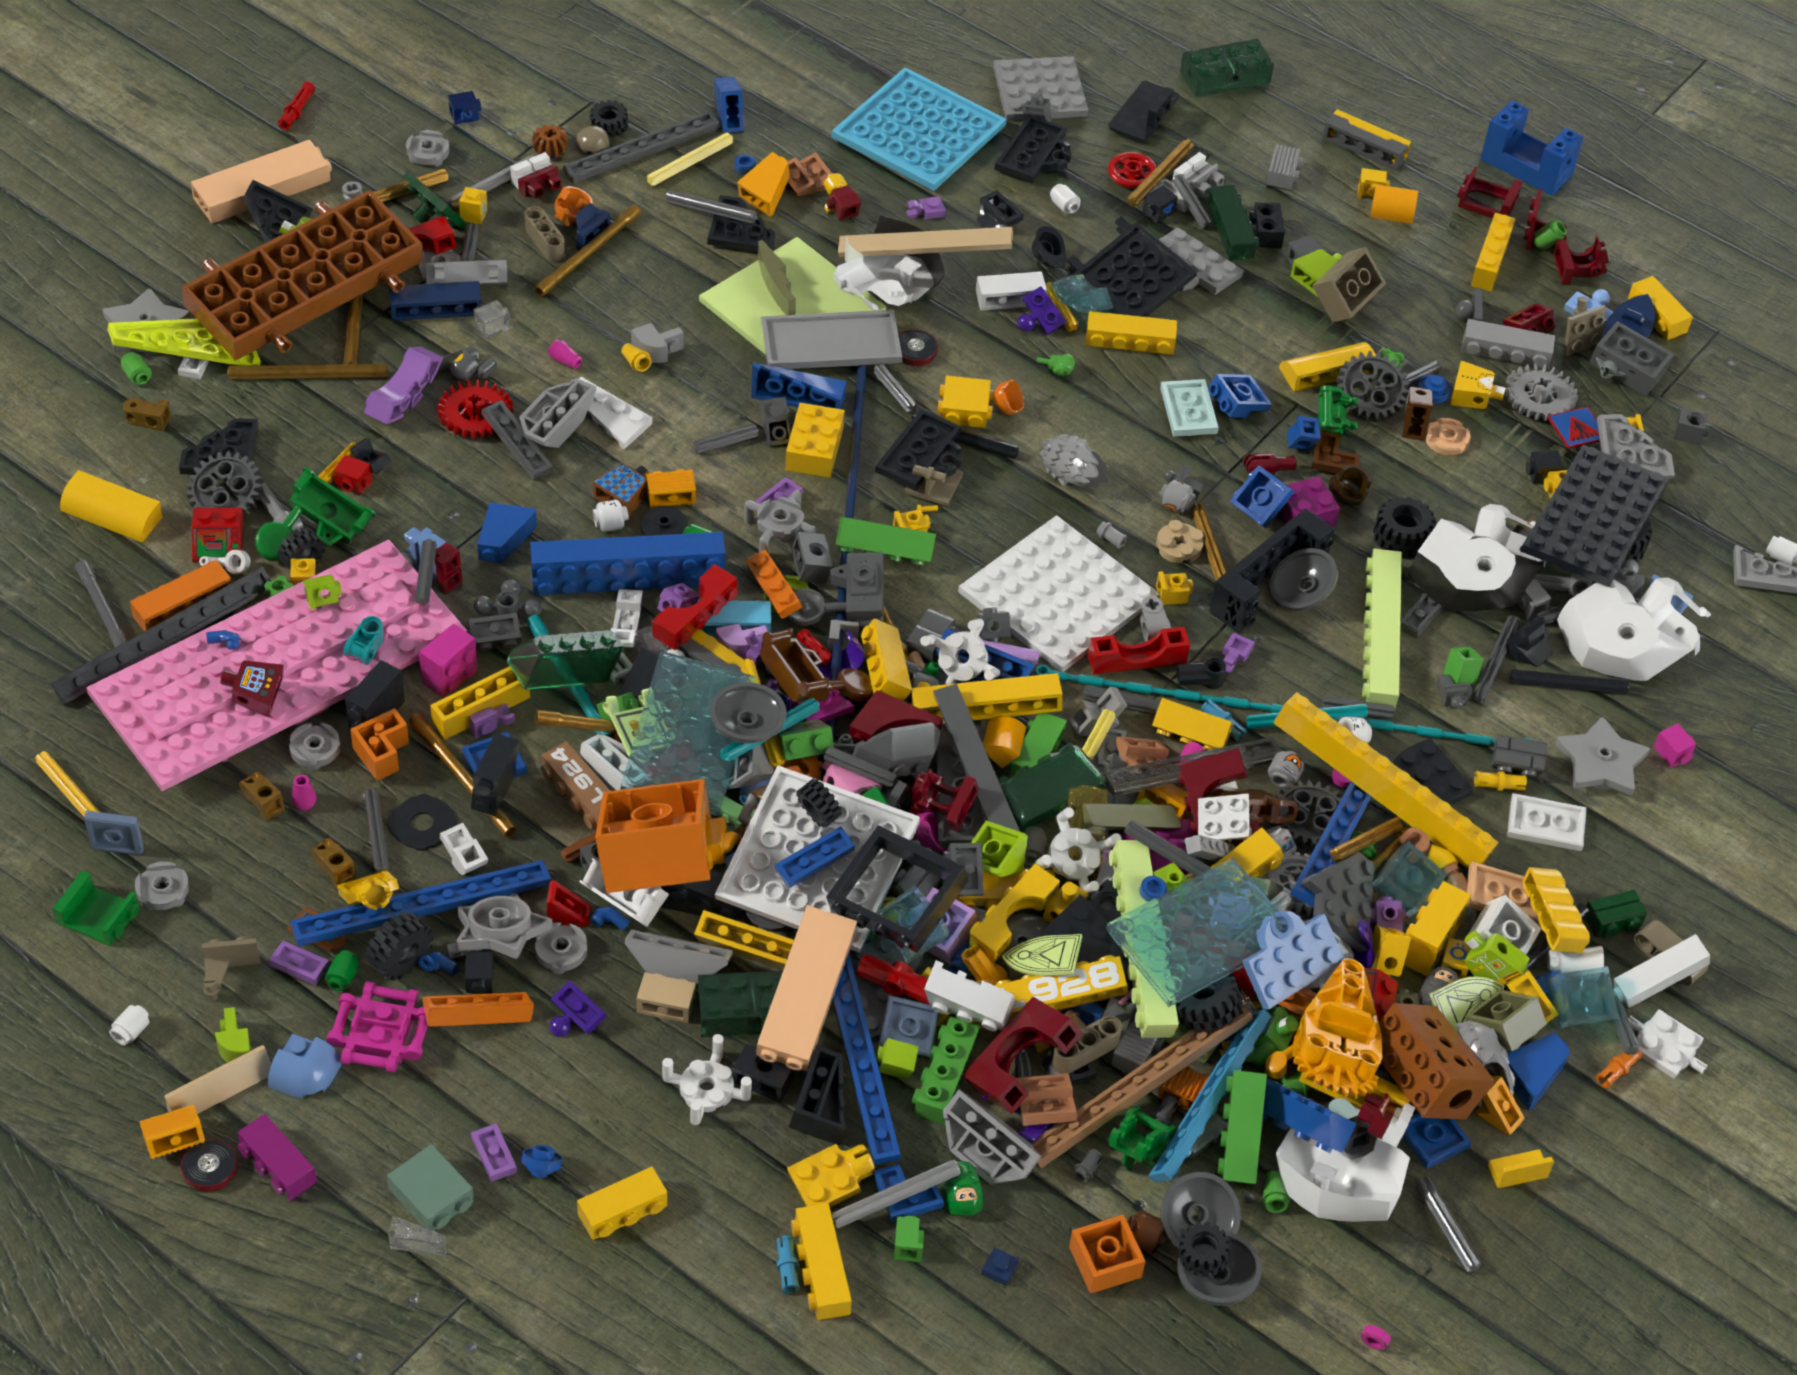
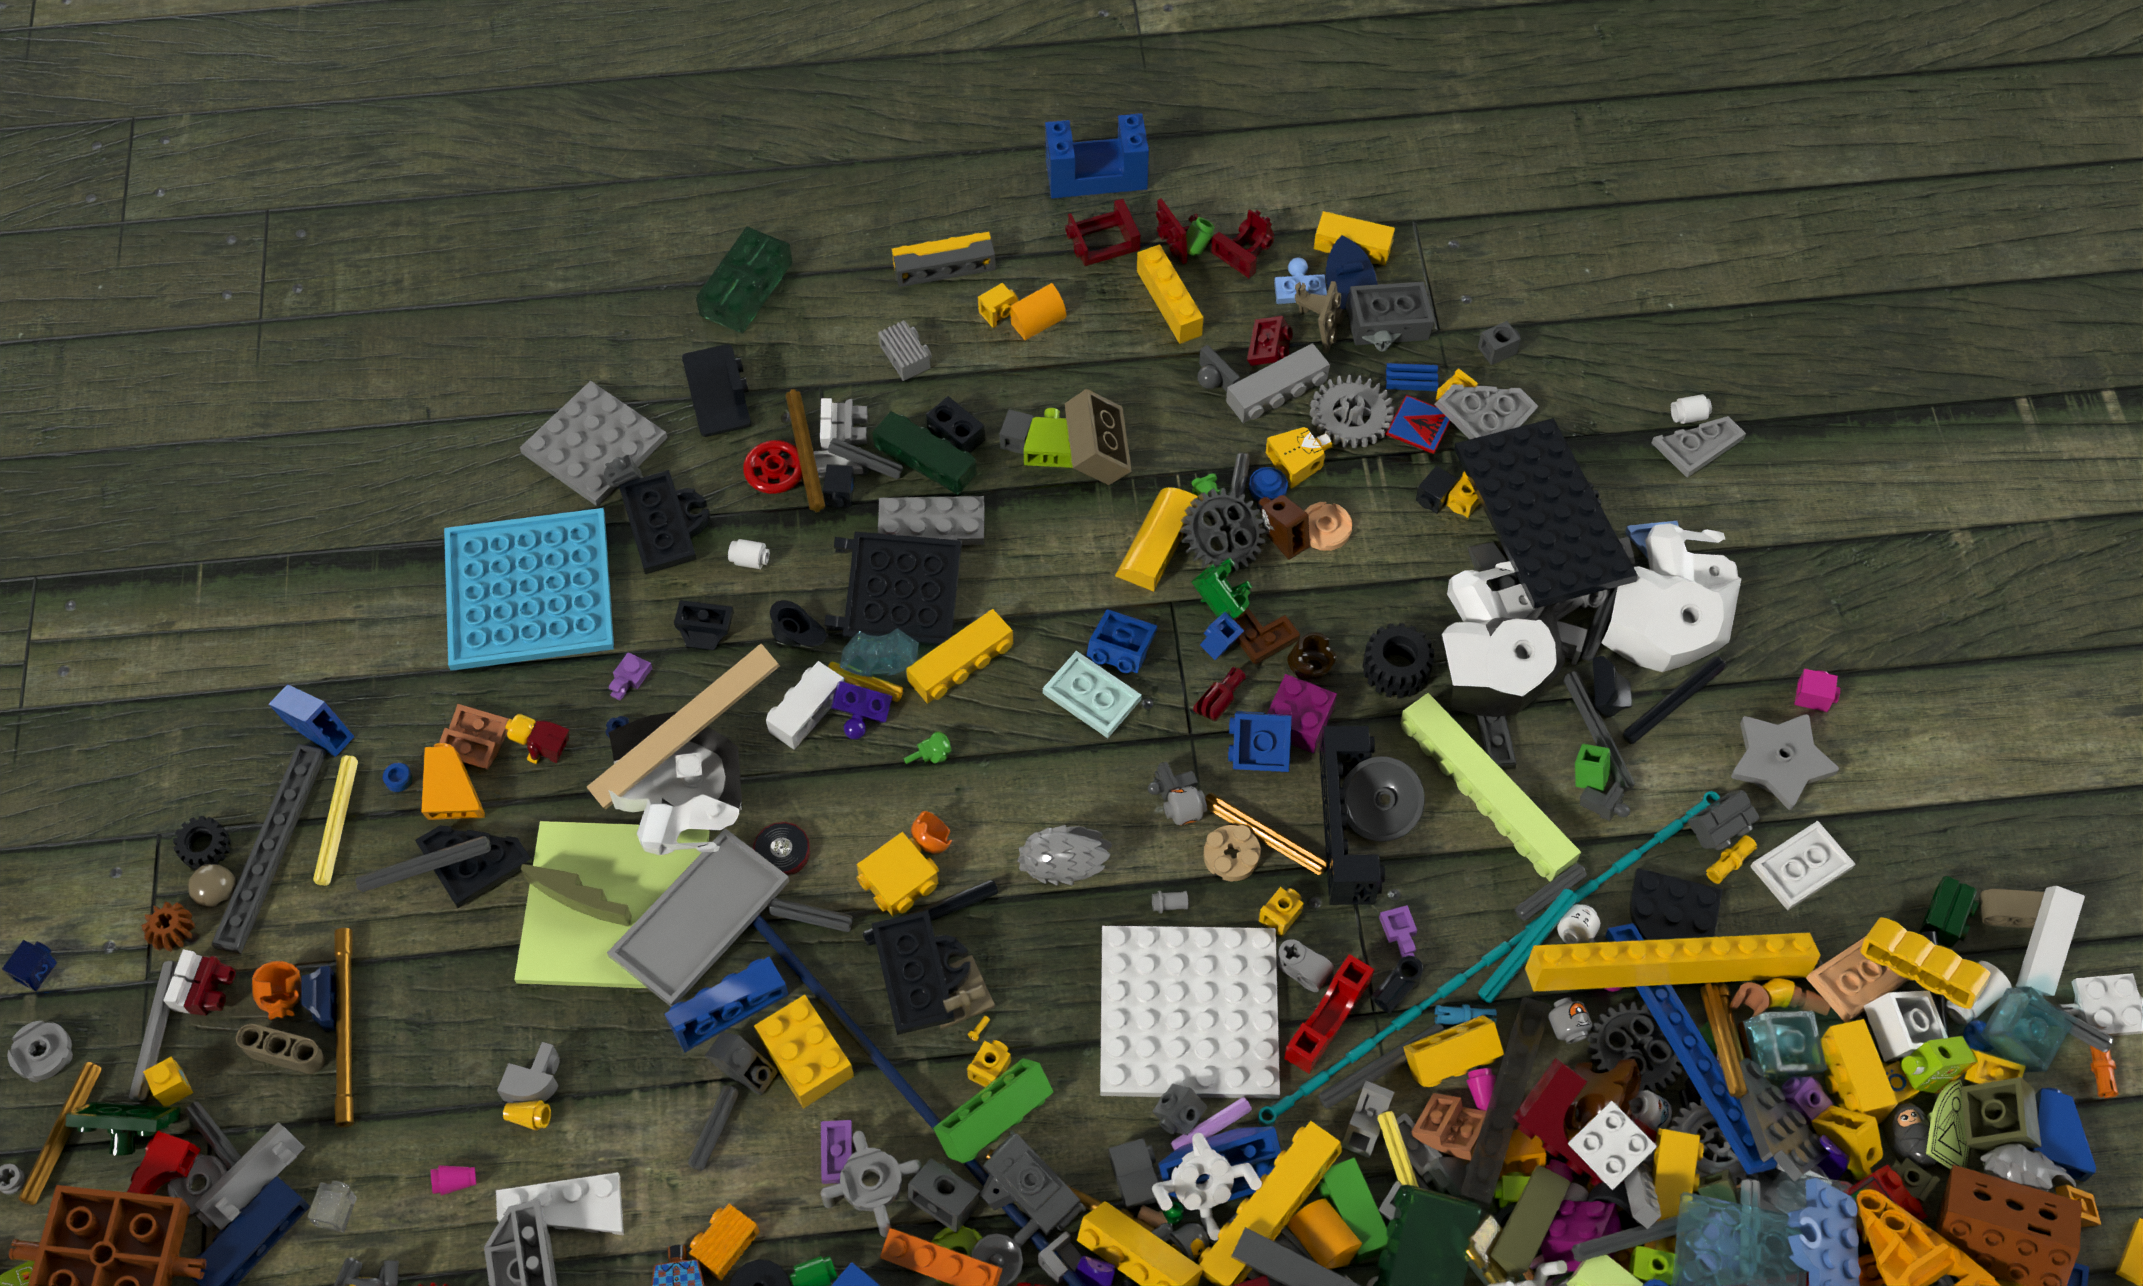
camera: 40 degrees left, 10 degrees up
none -> blue tile [1386,363,1438,391]

